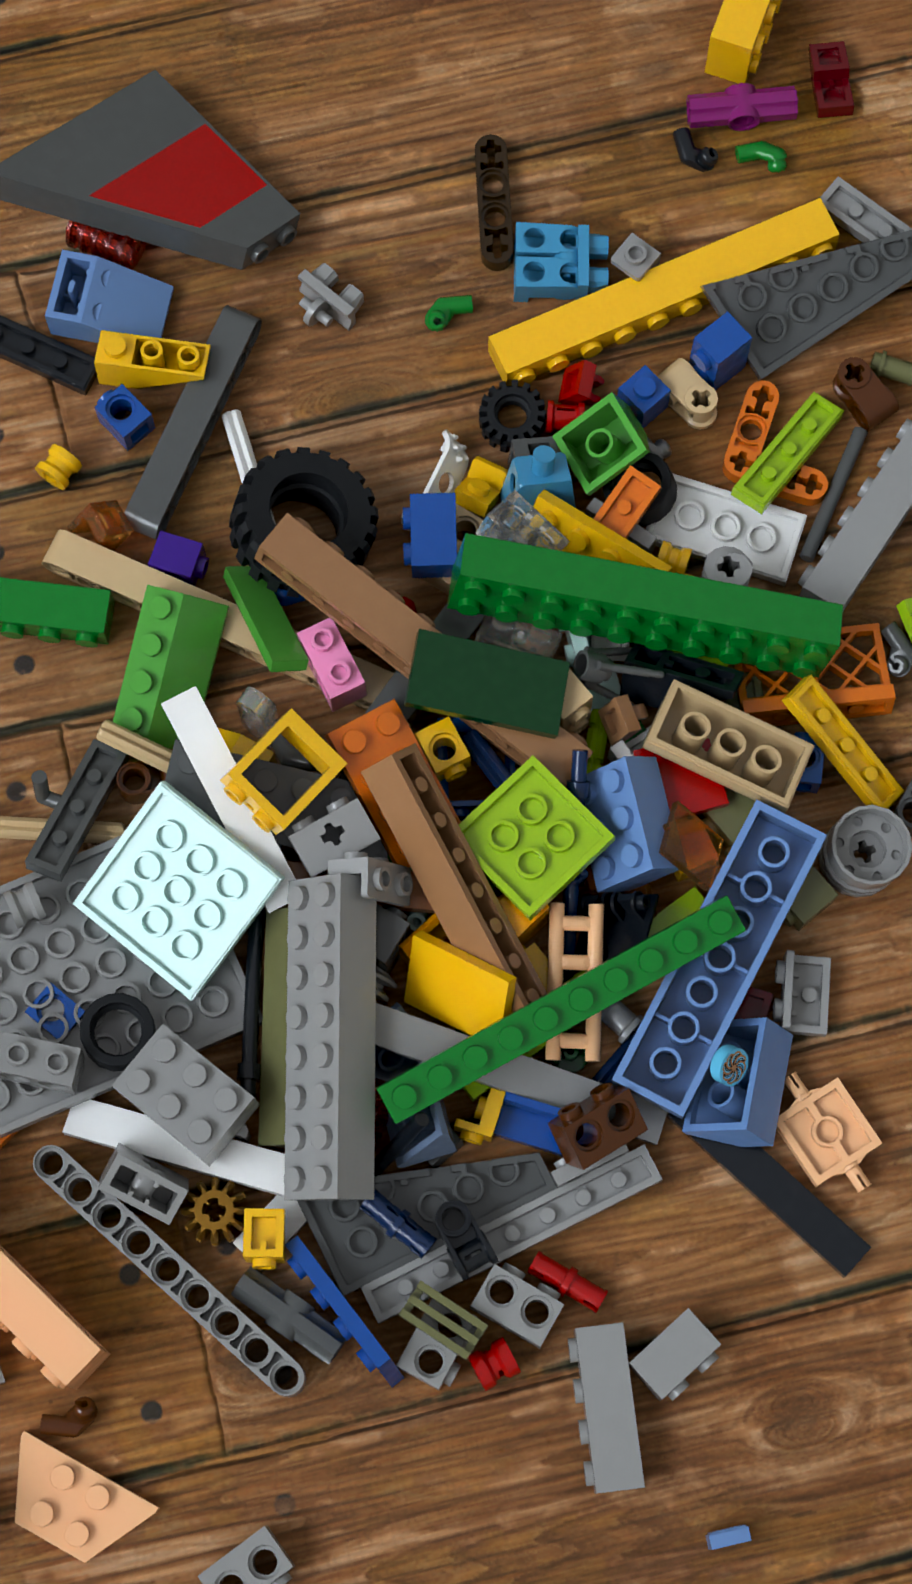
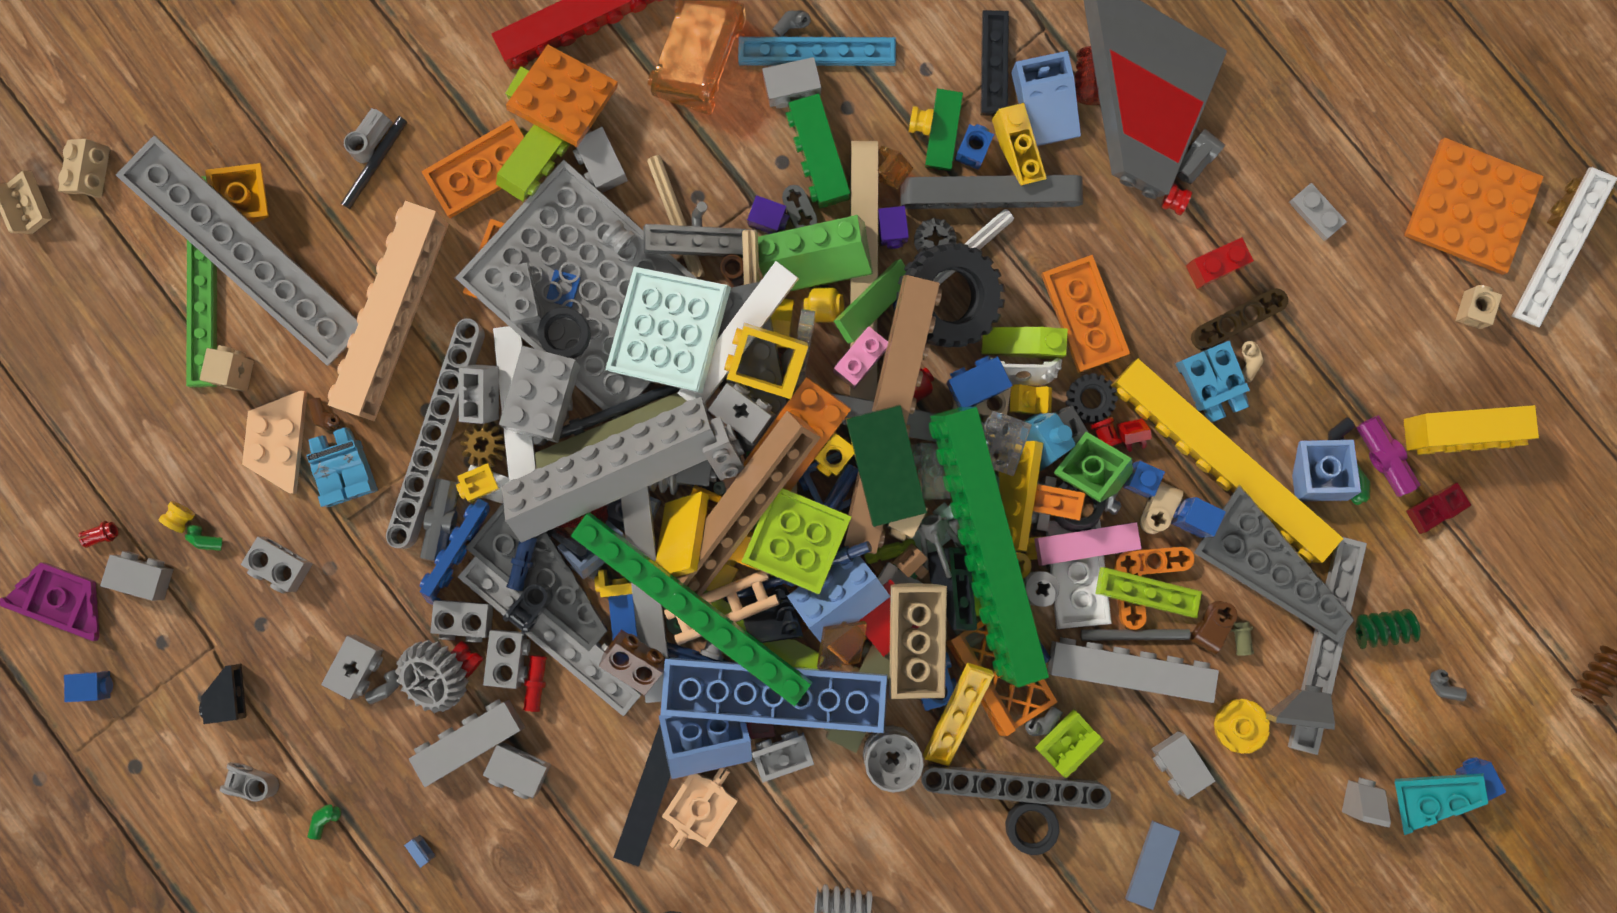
camera: 65 degrees right, 10 degrees up
light grey hips [298,263,364,331] -> none
olive tile [398,1281,488,1360] -> none
green arm [425,295,473,332] -> none
light grey bracket [611,233,661,282] -> none
medium azure tile [710,1044,748,1086] -> none
none -> dark azure hips [306,427,378,507]
none -> light grey brick [321,634,384,700]
none -> dark grey arm [365,669,401,704]
none -> light grey gear [395,640,469,713]
none -> dark purple brick [747,195,790,234]
none -> dark grey beam [782,185,817,228]
none -> yellow head [804,288,844,323]
none -> dark grey gear [914,218,957,253]
none -> green tile [925,88,963,171]
none -> lime slope [981,327,1068,359]
none -> bright pink tile [1034,522,1141,566]
none -> orange plate [1041,254,1130,373]
none -> red wheel [1161,184,1192,216]
none -> dark grey piece [1176,129,1225,185]
none -> red brick [1186,237,1254,289]
none -> tan arm [1242,341,1263,382]
none -> light grey plate [1289,183,1347,241]
none -> medium blue slope [1292,440,1361,501]

